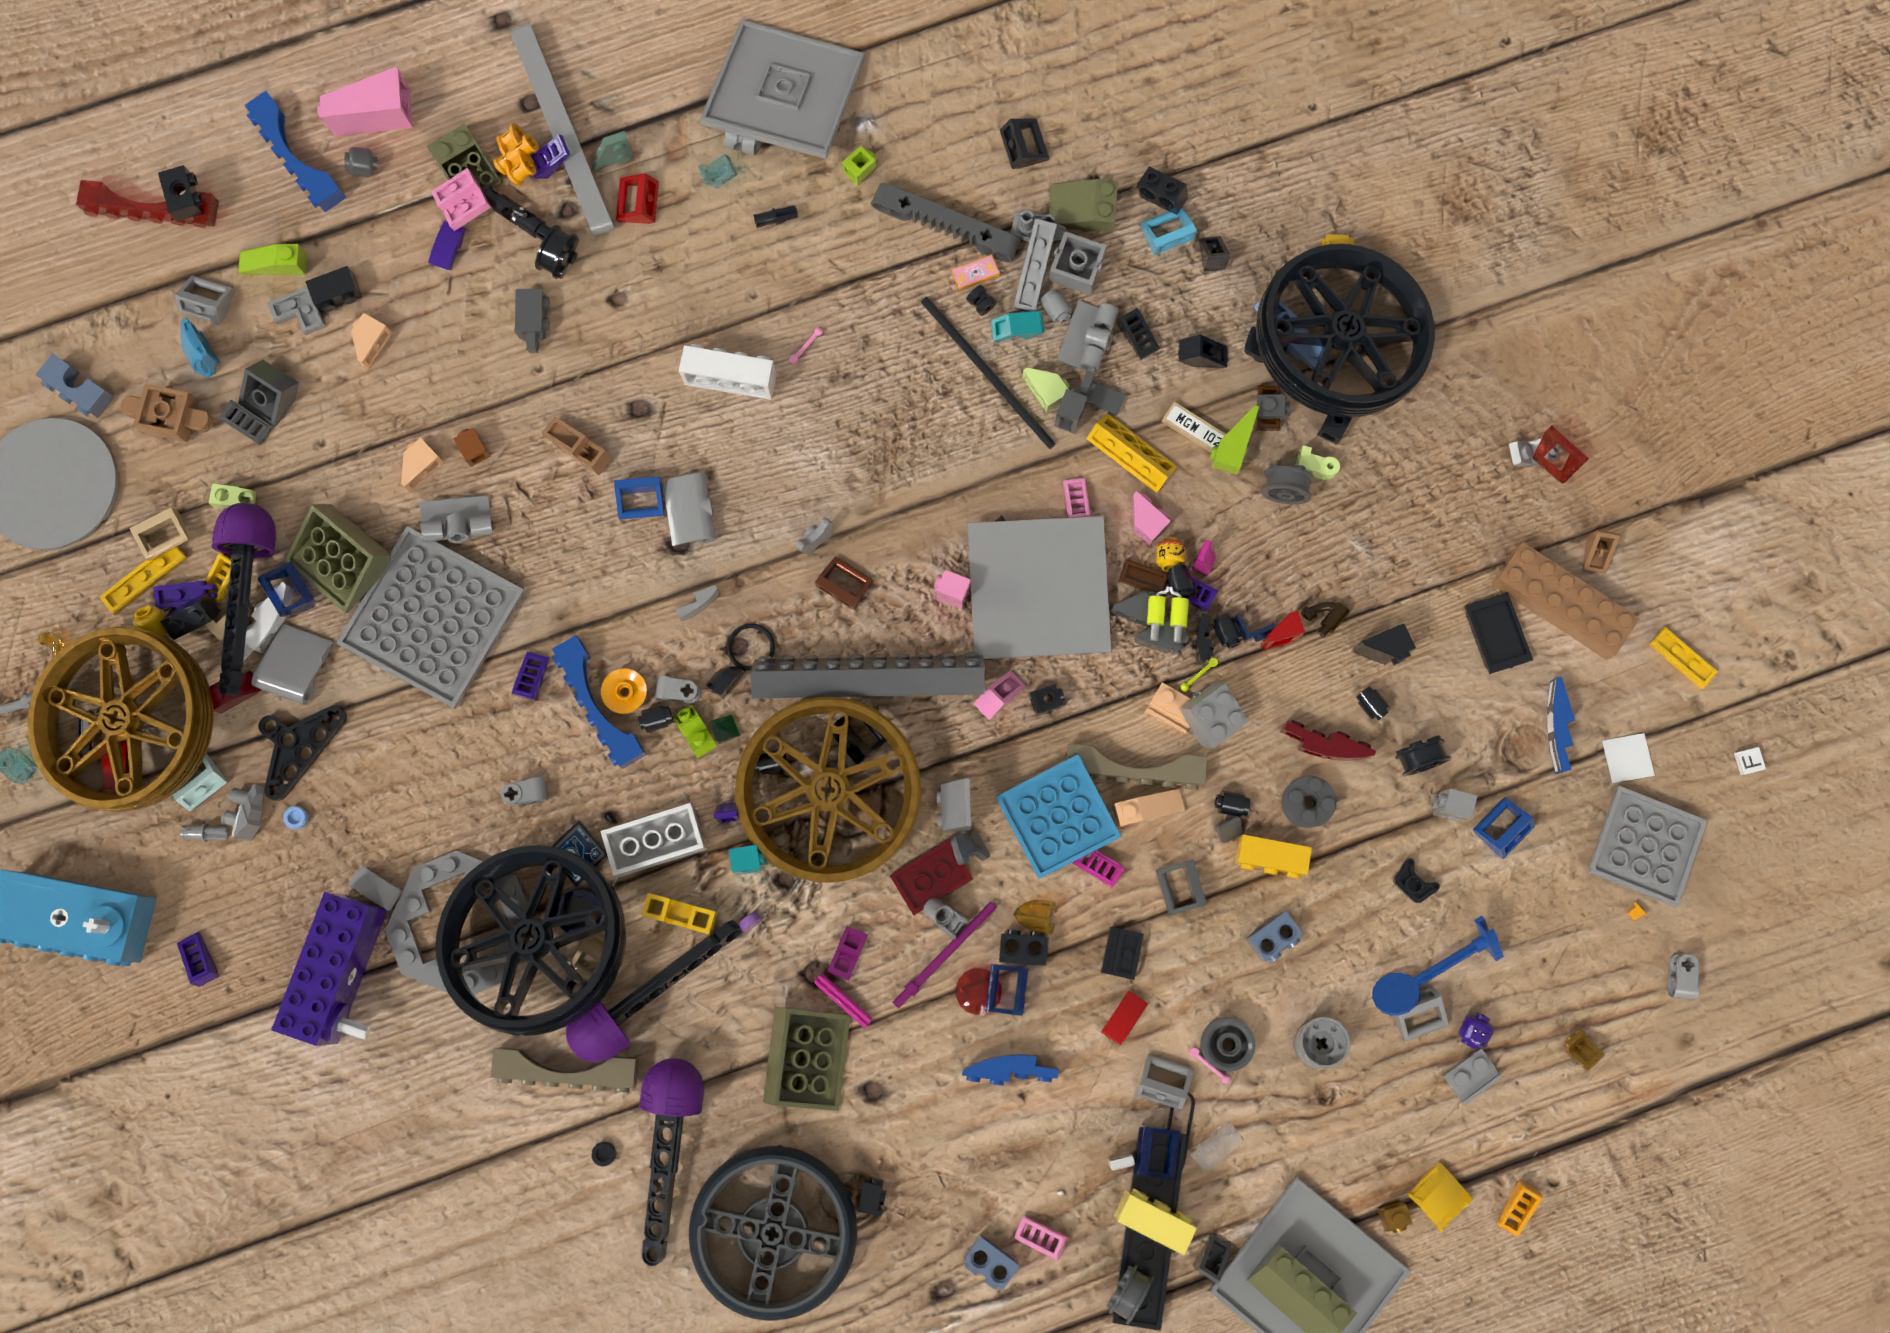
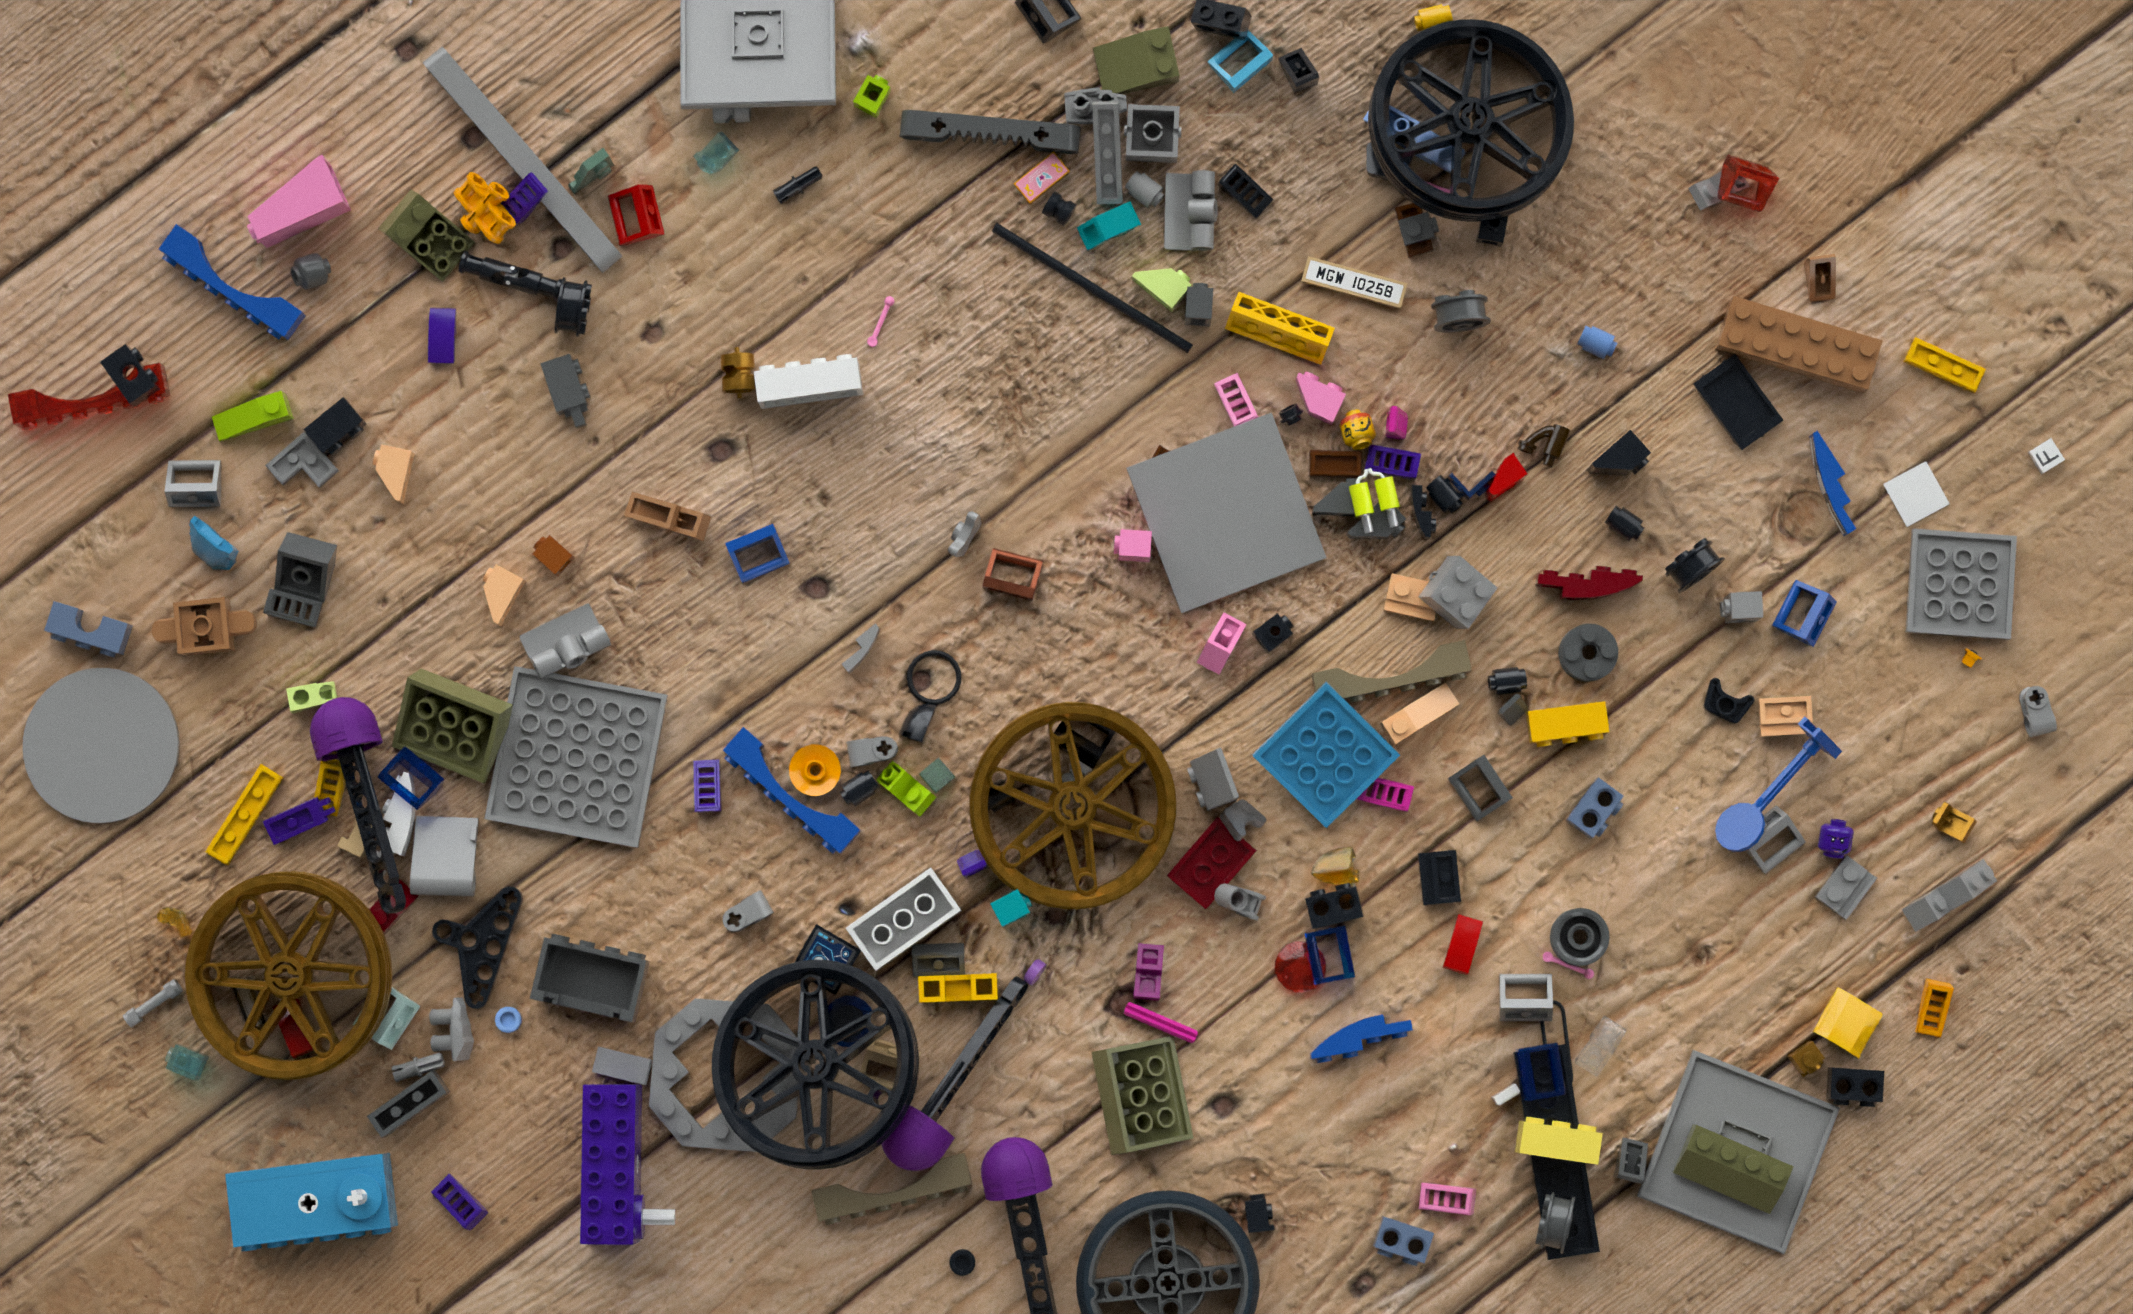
camera: 15 degrees left, 5 degrees up
tan tile [129,508,190,561] -> none
yellow head [133,606,167,636] -> none
black brick [160,592,220,640] -> none
bright pink slope [431,168,491,231] -> none
light grey panel [663,473,716,547] -> none
dark grey brick [751,652,985,698] -> none
magenta bar [892,901,997,1009] -> none
dark grey bracket [1078,371,1125,415] -> none
black brick [1167,564,1195,599] -> none
black slope [1178,334,1228,368] -> none
neon yellow hinge [1180,658,1218,692] -> none
lime slope [1209,405,1259,475] -> none
light grey wheel [1294,1017,1350,1070] -> none
yellowish green leg [1295,445,1340,480] -> none
none -> dark grey brick [367,1071,450,1138]
none -> dark grey windscreen [530,934,650,1022]
none -> pearl gold wheel [721,347,756,399]
none -> dark grey slope [912,943,965,976]
none -> black plate [1279,403,1303,426]
none -> medium blue brick [1577,326,1617,359]
none -> light nougat plate [1758,696,1813,737]
none -> black brick [1826,1067,1885,1107]
none -> light grey arch [1902,859,1997,932]

